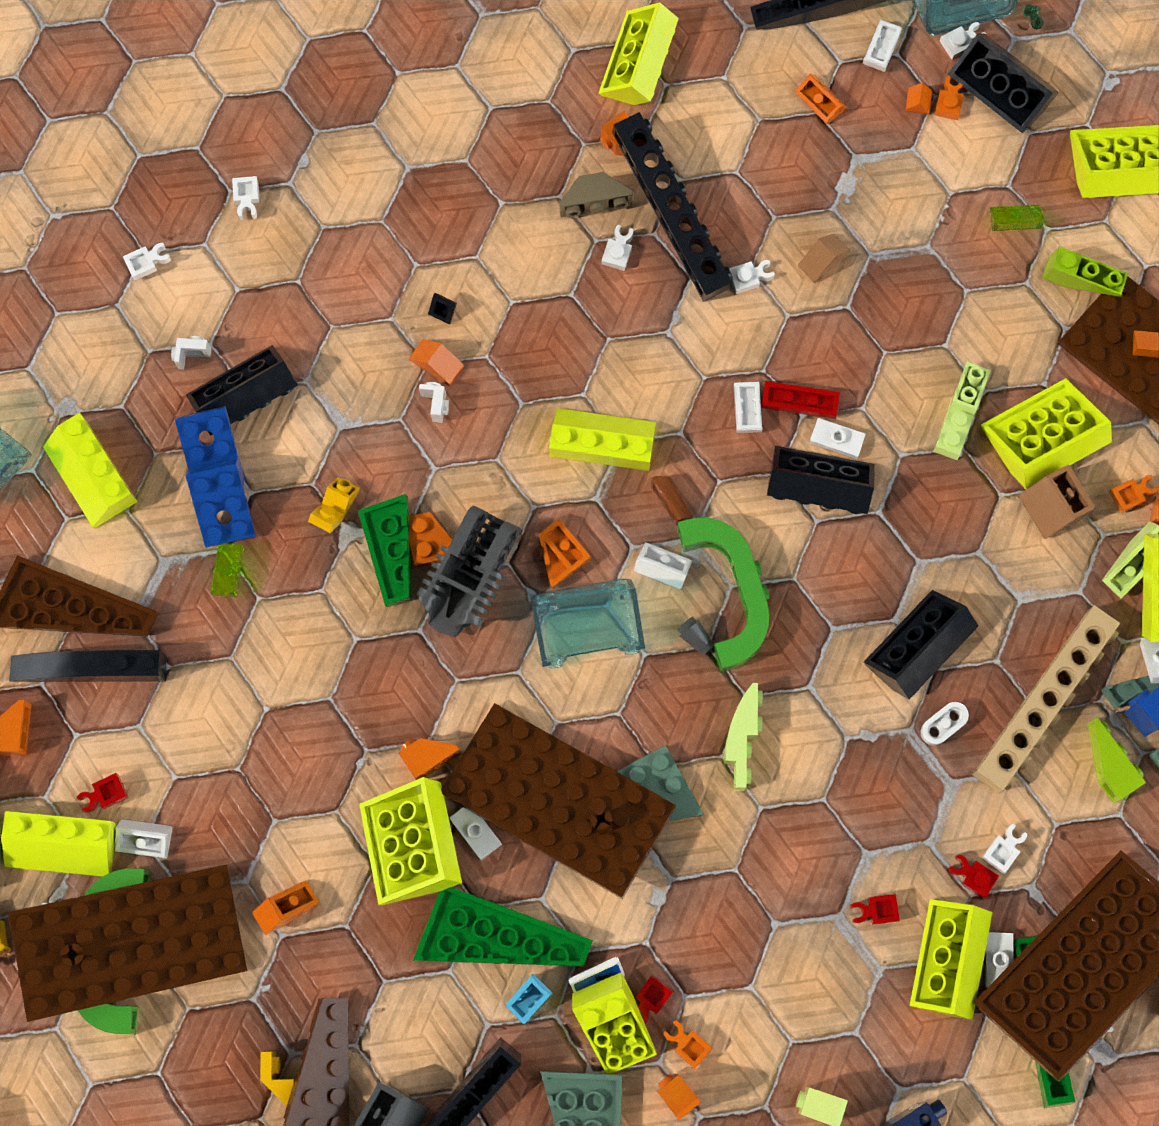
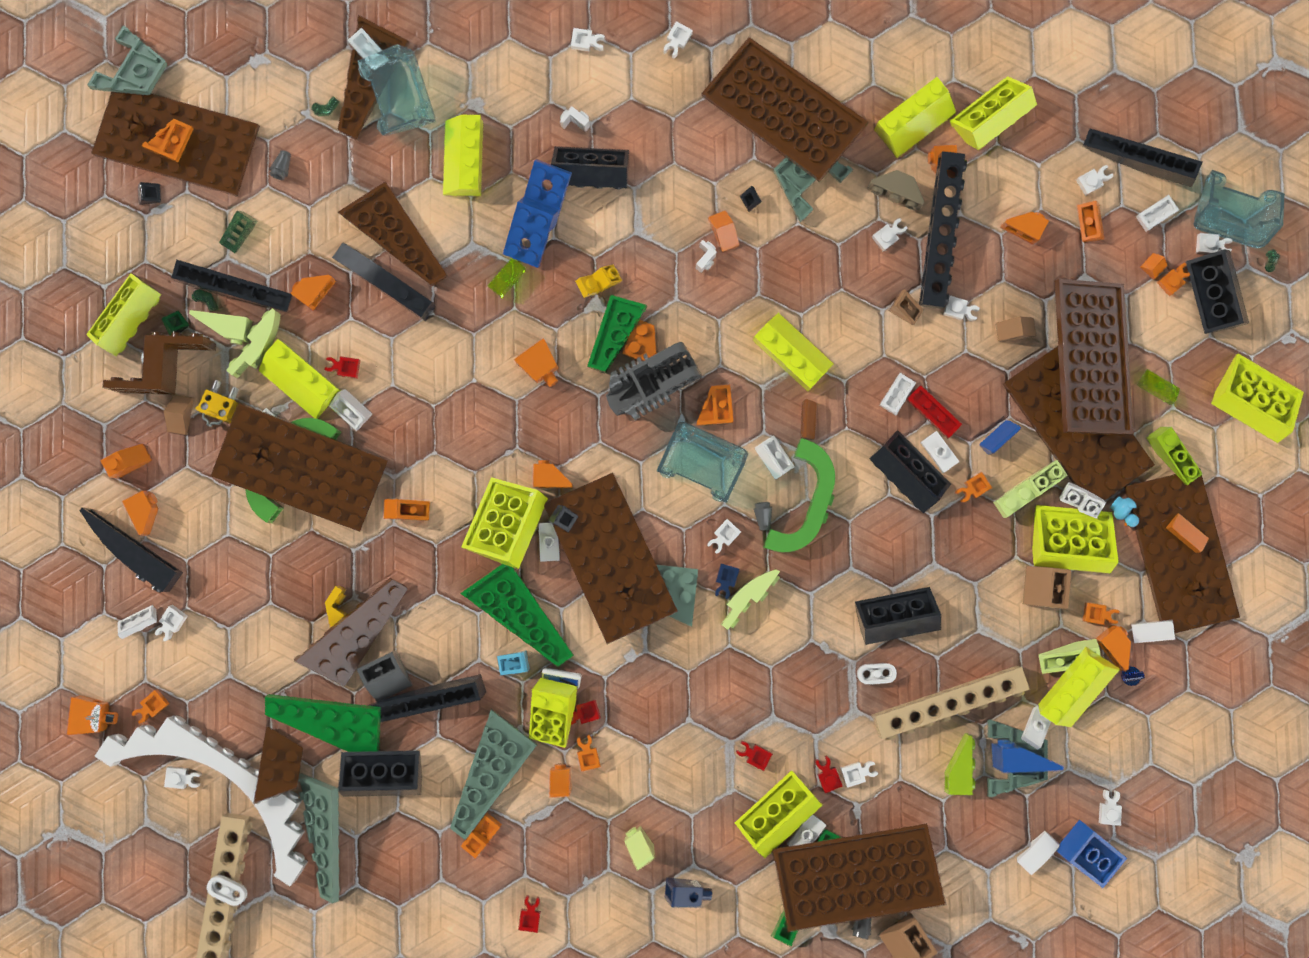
camera: 30 degrees right, 10 degrees up
none -> orange torso [514,338,558,387]
none -> black slope [549,505,578,532]
none -> reddish brown plate [702,37,868,182]
none -> white plate [707,519,741,554]
none -> dark blue plate [715,563,739,599]
none -> sand green wing [773,157,853,222]
none -> dark grey cone [852,918,871,940]
none -> neon yellow slope [874,77,956,158]
none -> medium nougat slope [888,289,923,325]
none -> orange plate [955,472,992,503]
none -> blue slope [979,420,1021,455]
none -> orange slope [1000,212,1049,245]
none -> reddish brown plate [1003,346,1155,500]
none -> reddish brown plate [1054,279,1134,435]
none -> white slope [1059,482,1106,519]
none -> white plate [1076,165,1113,196]
none -> medium azure animal [1110,496,1139,527]

